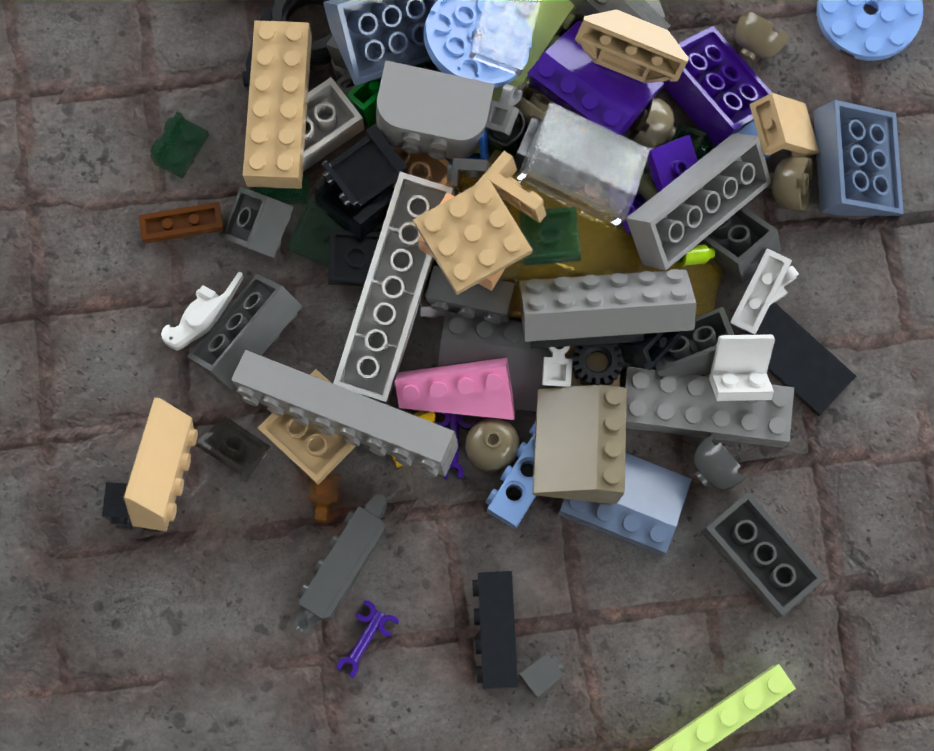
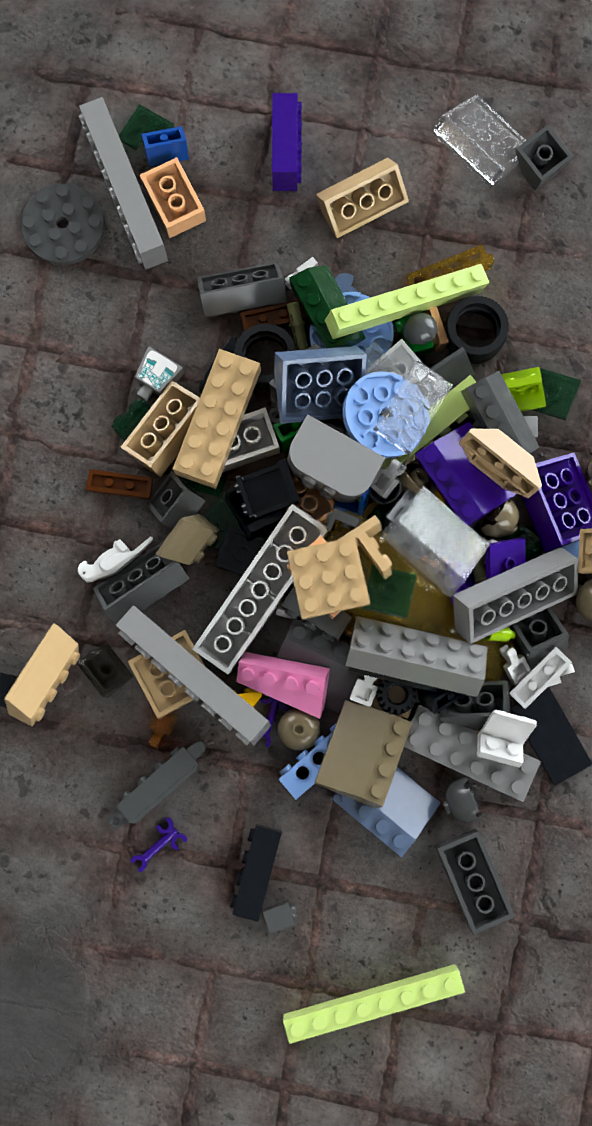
camera: 20 degrees right, 5 degrees up
none -> tan slope [121,381,200,477]
none -> torso [135,347,184,401]
none -> dark tan slope [155,514,219,565]
none -> white plate [499,644,531,685]

